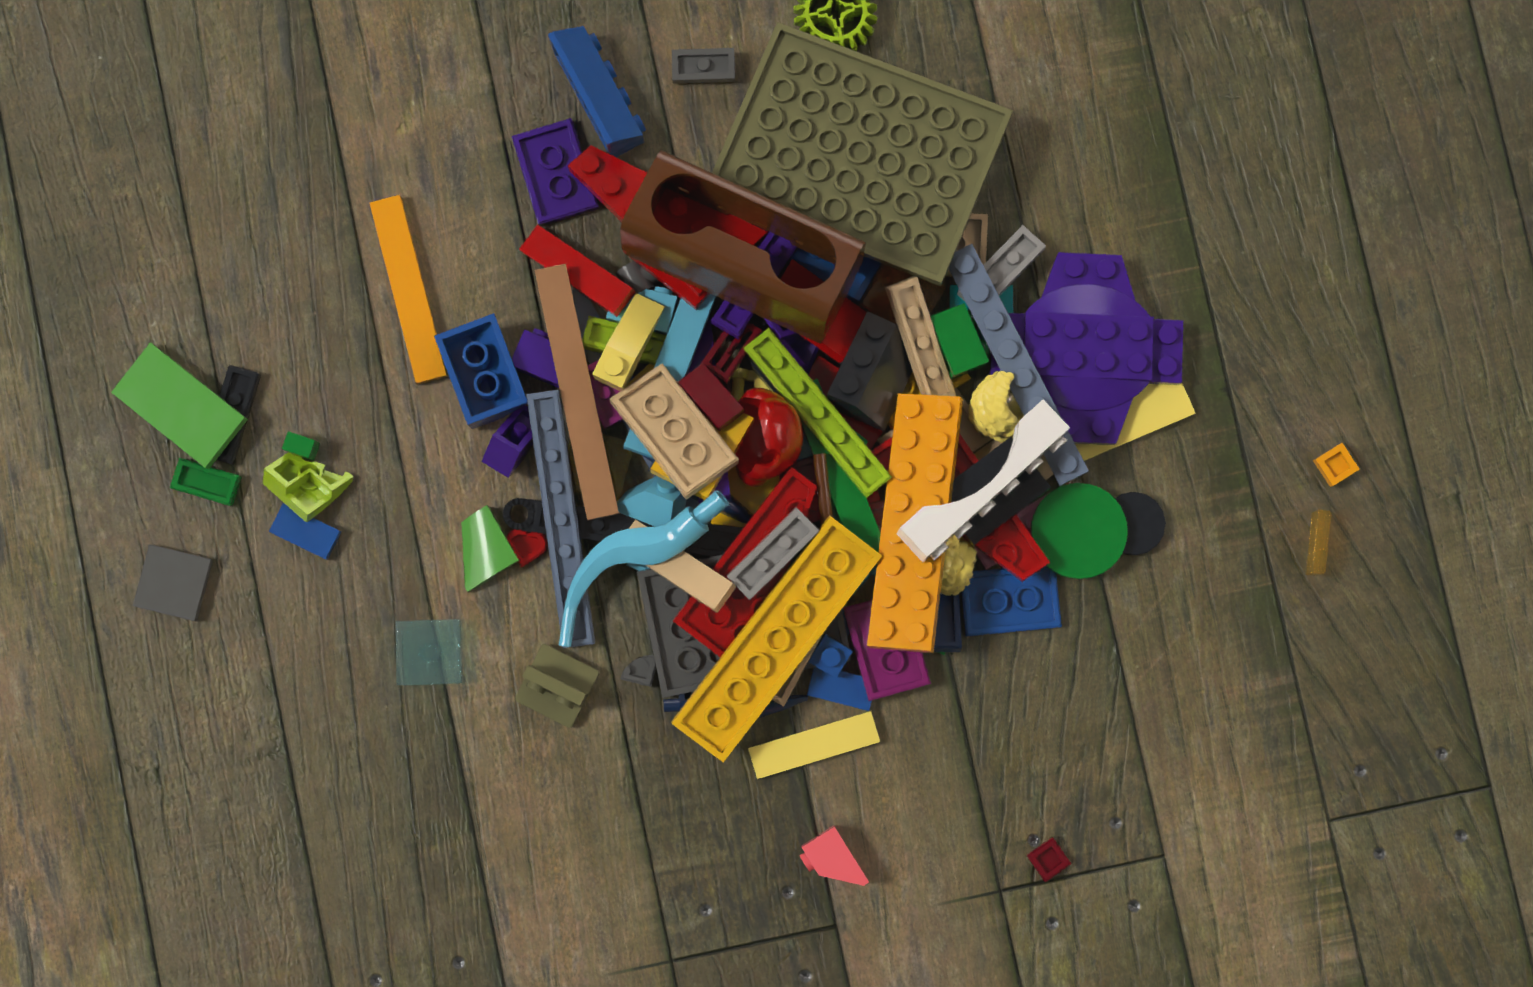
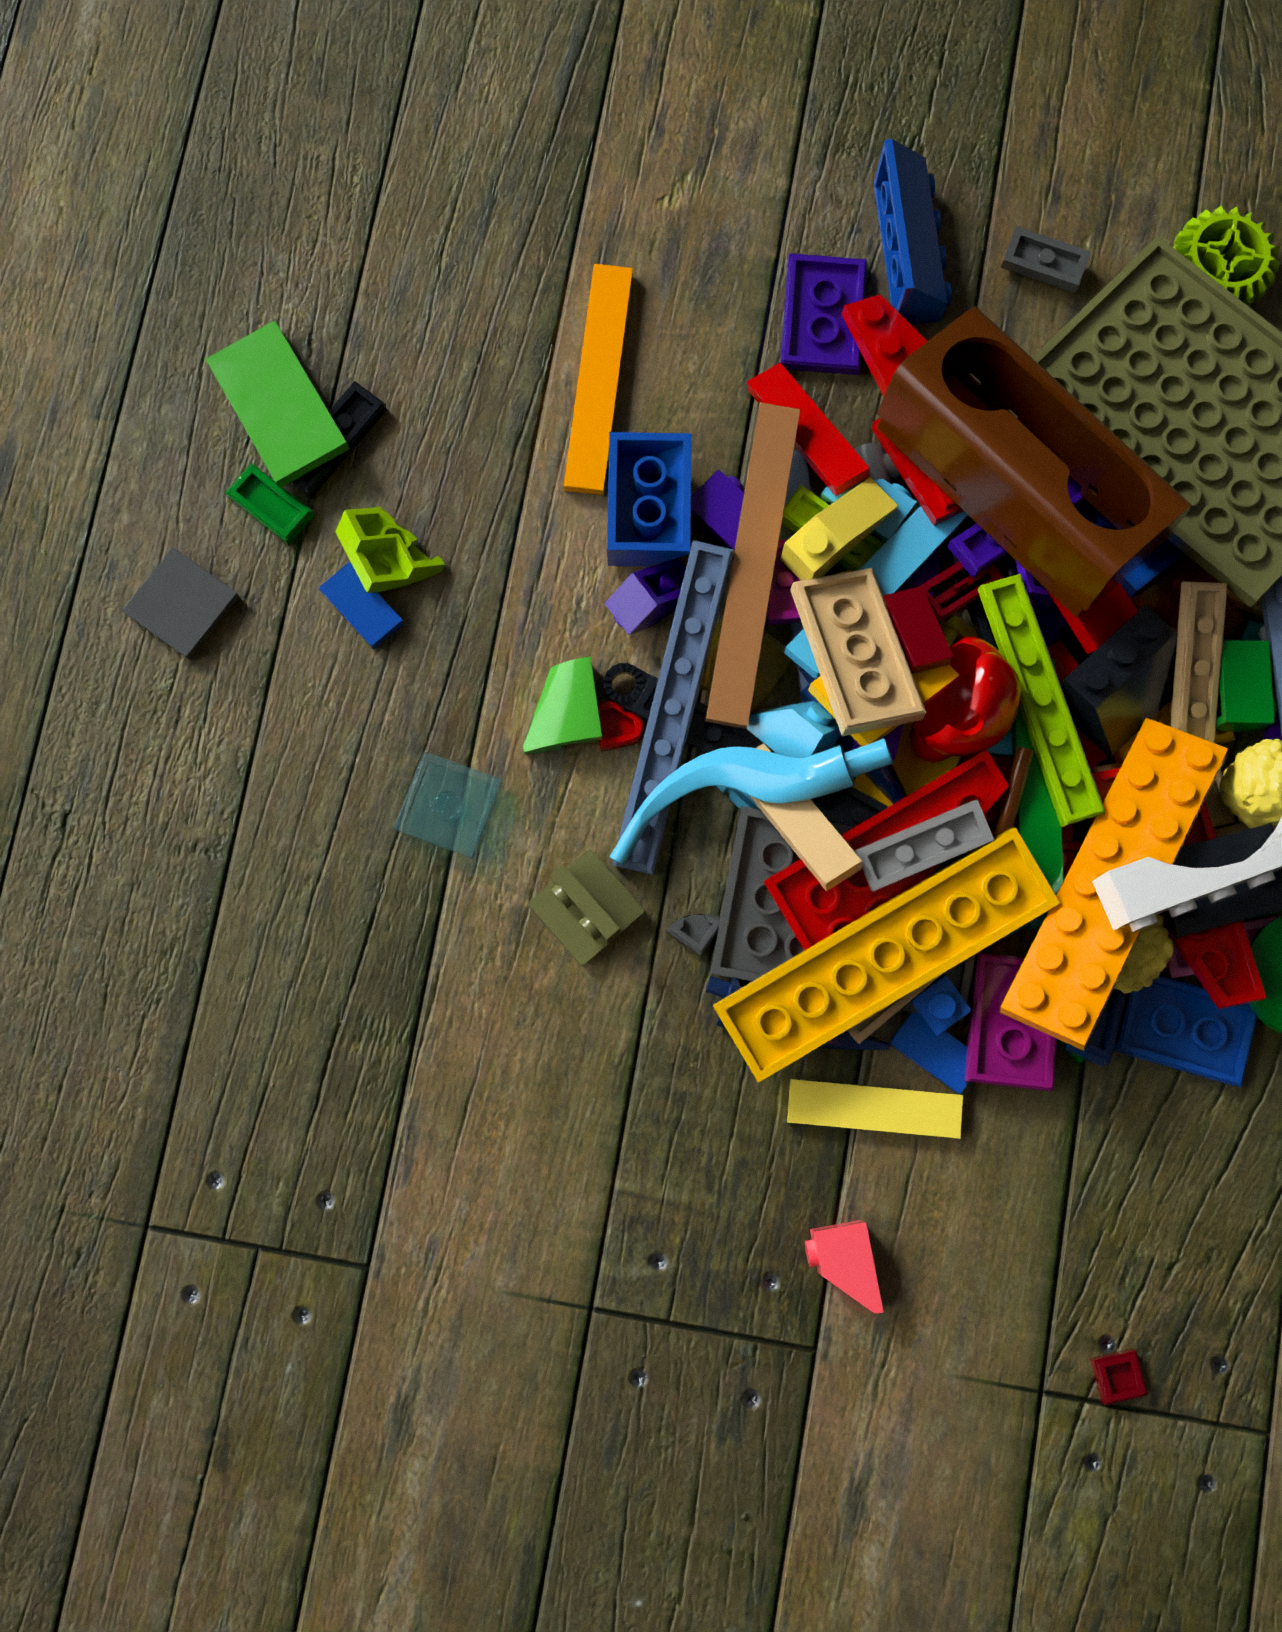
camera: 20 degrees right, 5 degrees down
green piece [282,431,320,461] -> none

